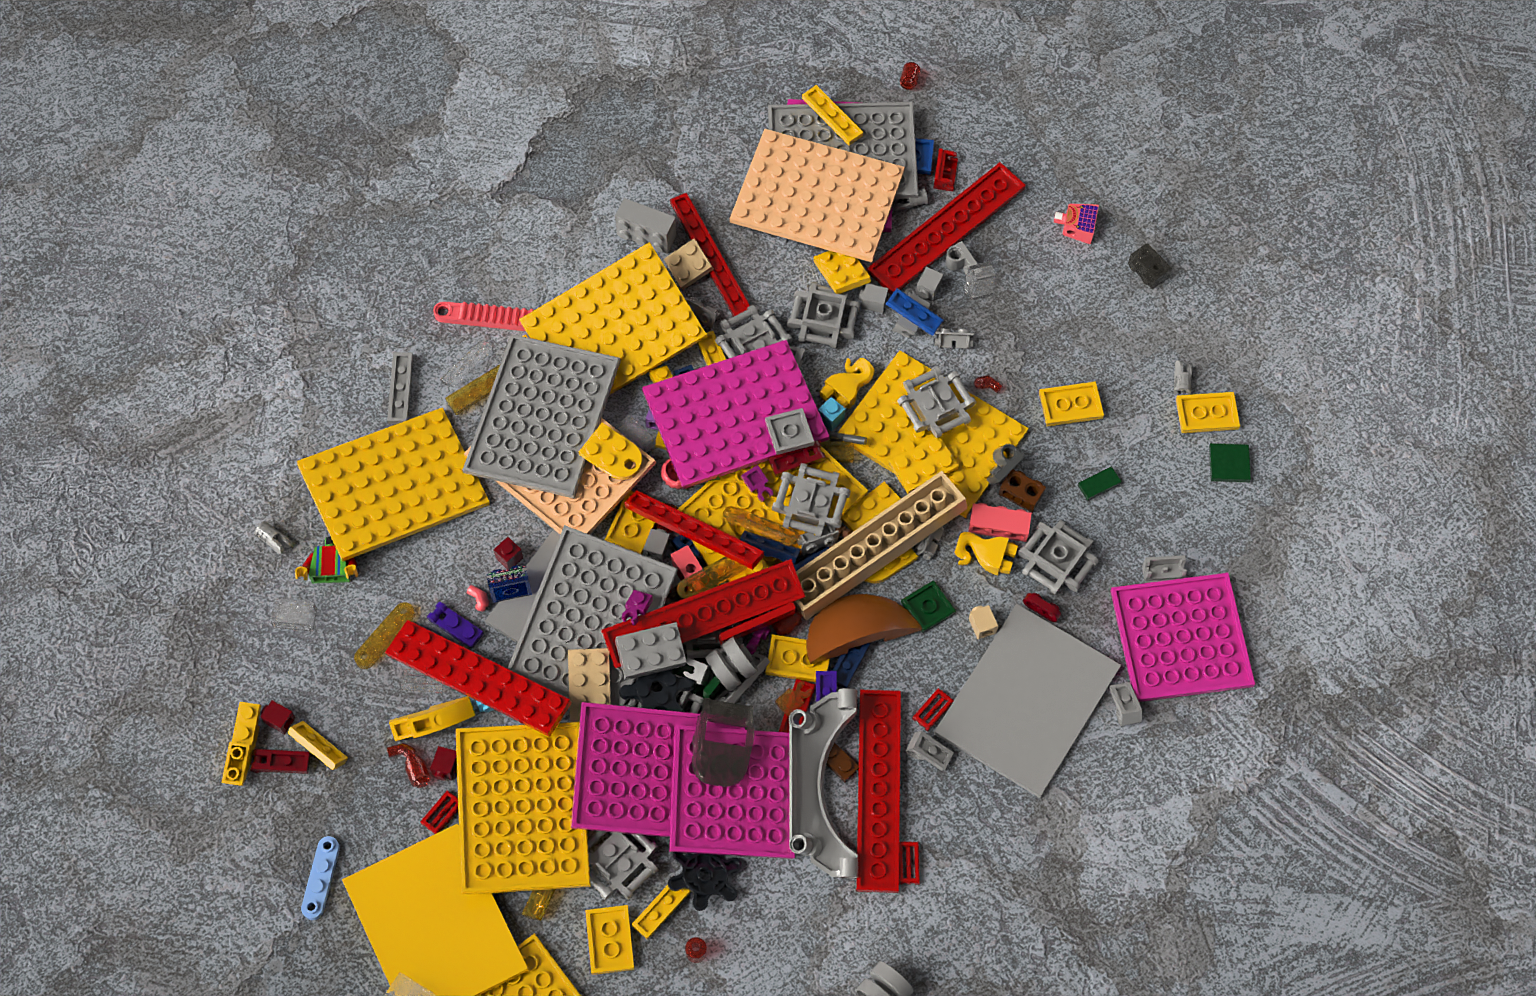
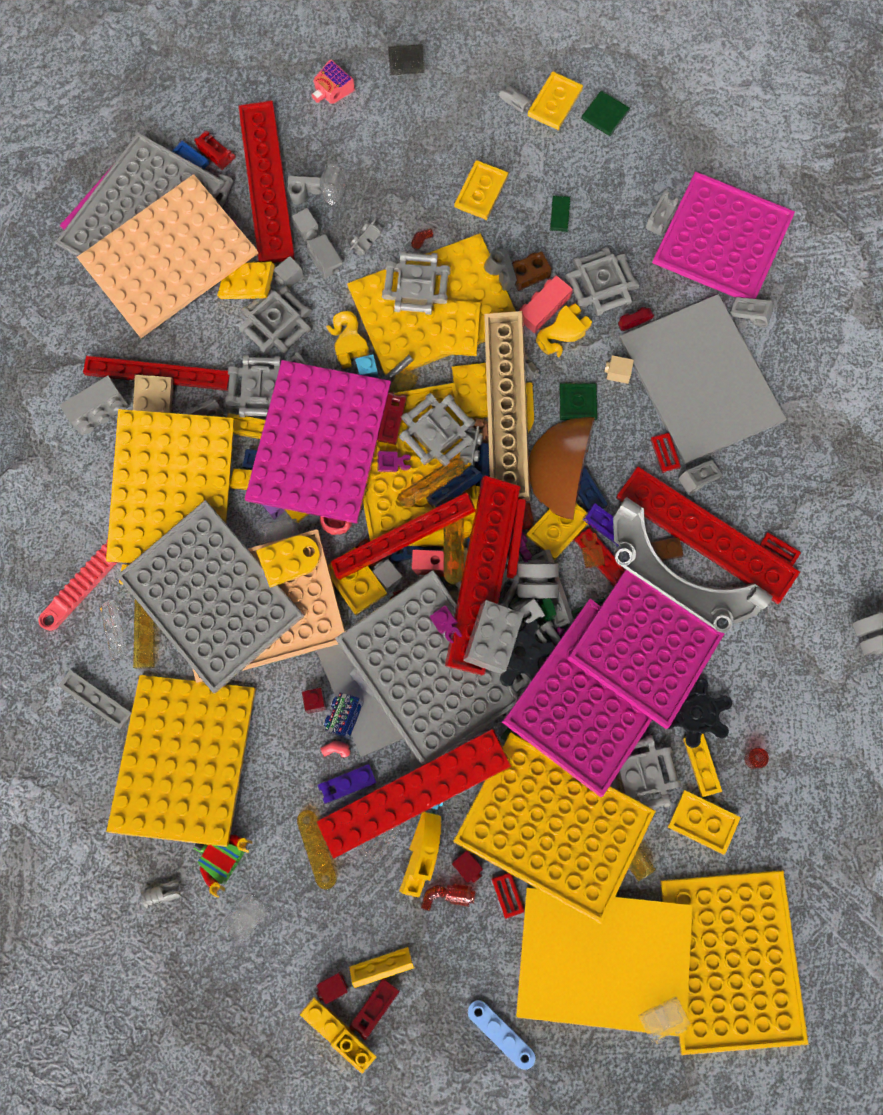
camera: 50 degrees left, 10 degrees up
tan plate [568,648,611,722] -> none
clear smoke slope [692,698,755,787] -> none
light grey plate [765,408,814,455] -> none
yellow plate [802,85,863,146] -> none
blue tile [886,288,943,336] -> none
clear red brick [900,62,921,90] -> none

